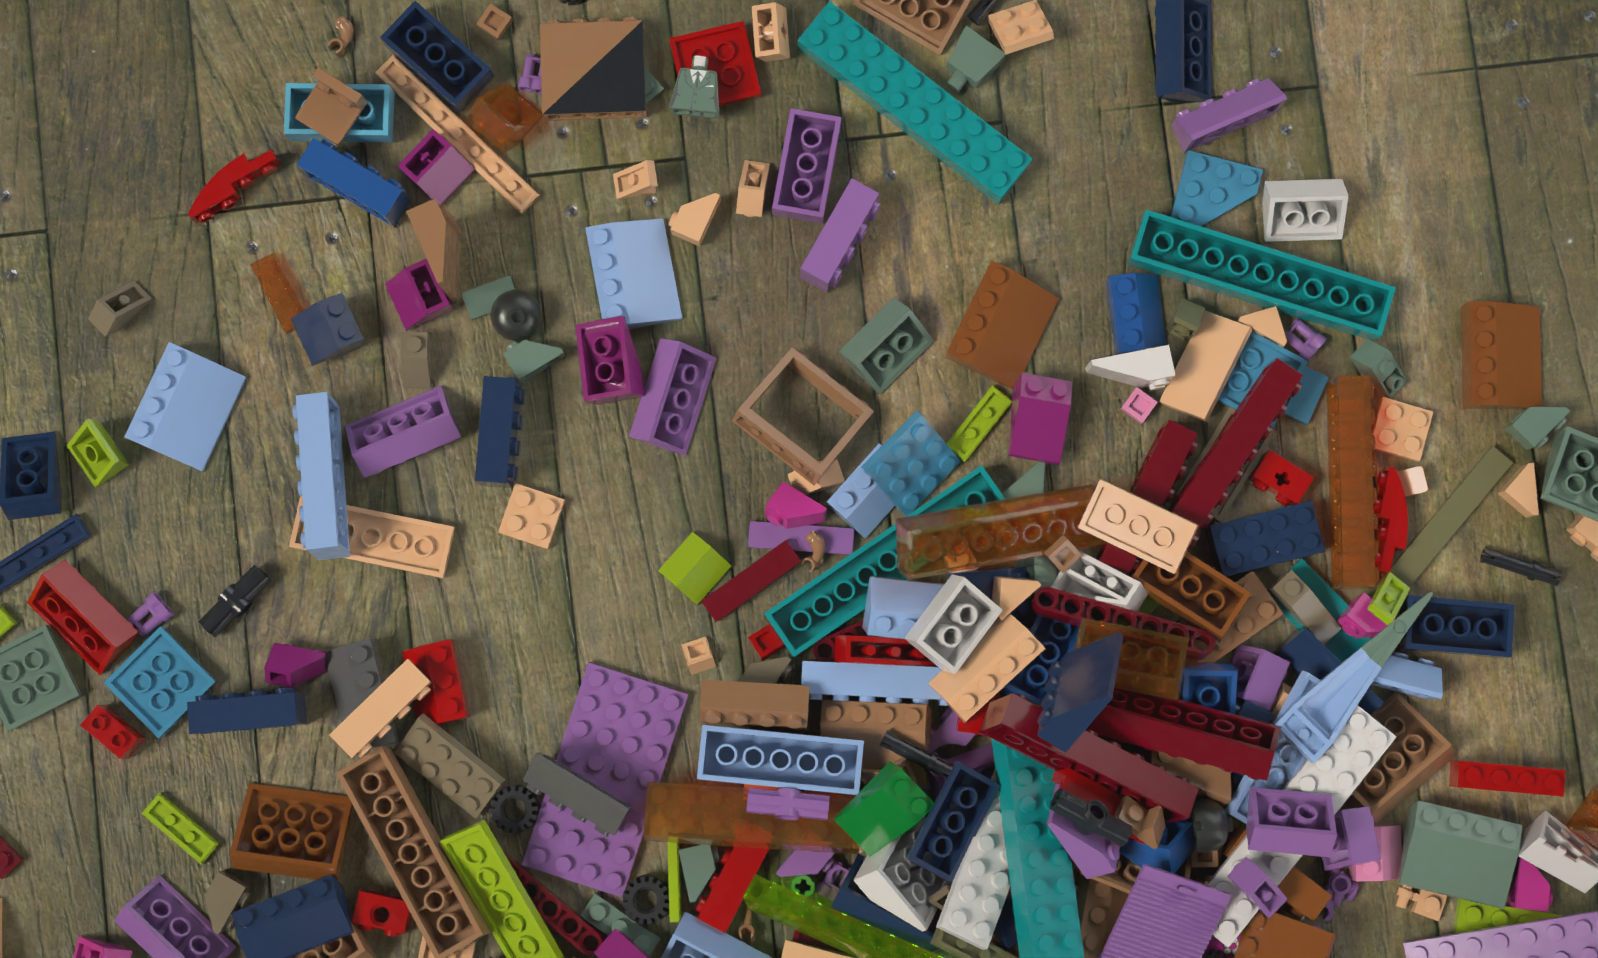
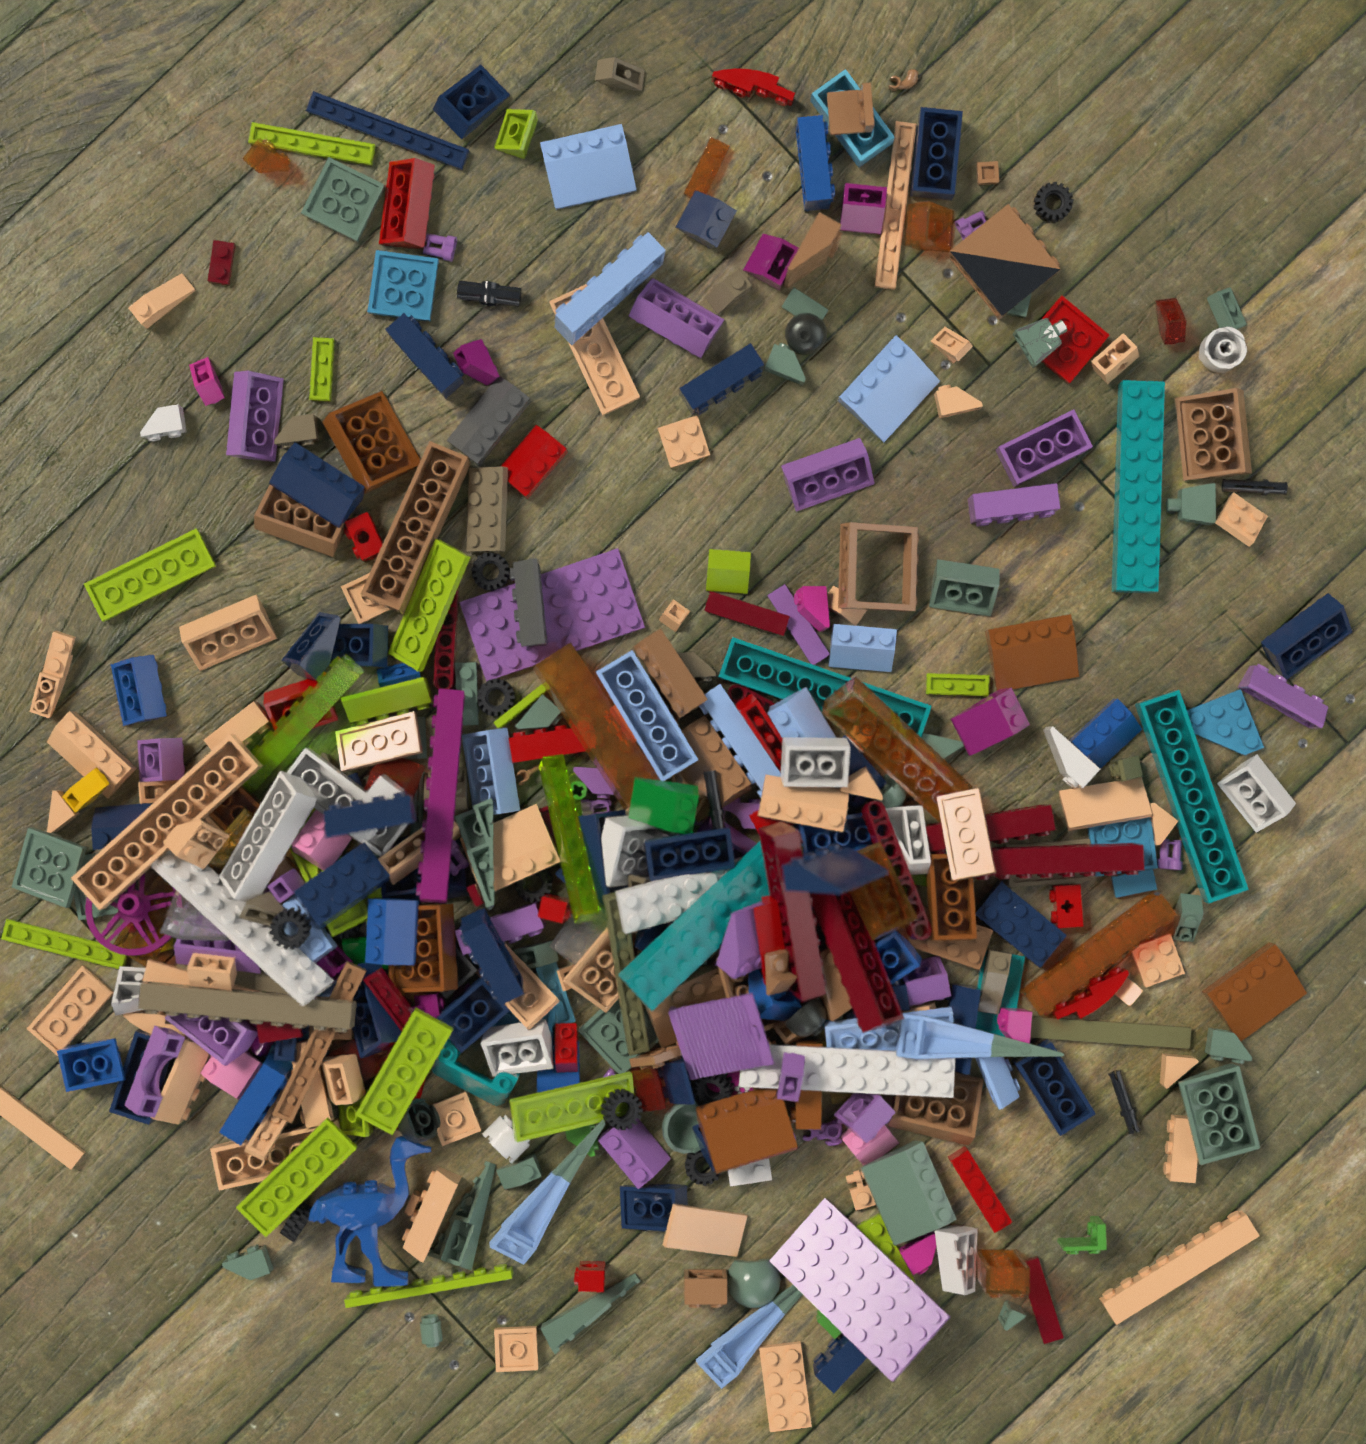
camera: 50 degrees right, 5 degrees up
red brick [80,705,146,759] -> none
light nougat brick [329,659,432,758] -> none
magenta slope [575,315,644,405] -> none
light nougat slope [736,160,770,217] -> none
medium lavender piece [746,788,830,820] -> none
red plate [748,624,785,661] -> none
medium nougat arm [801,531,825,573] -> none
dark azure plate [861,411,961,516] -> none
medium nougat plate [1044,535,1082,573] -> none
black piece [1049,788,1133,847] -> none
bright pink plate [1120,387,1158,424] -> none
medium lavender slope [1246,787,1337,857] -> none
lime plate [1367,572,1410,626] -> none

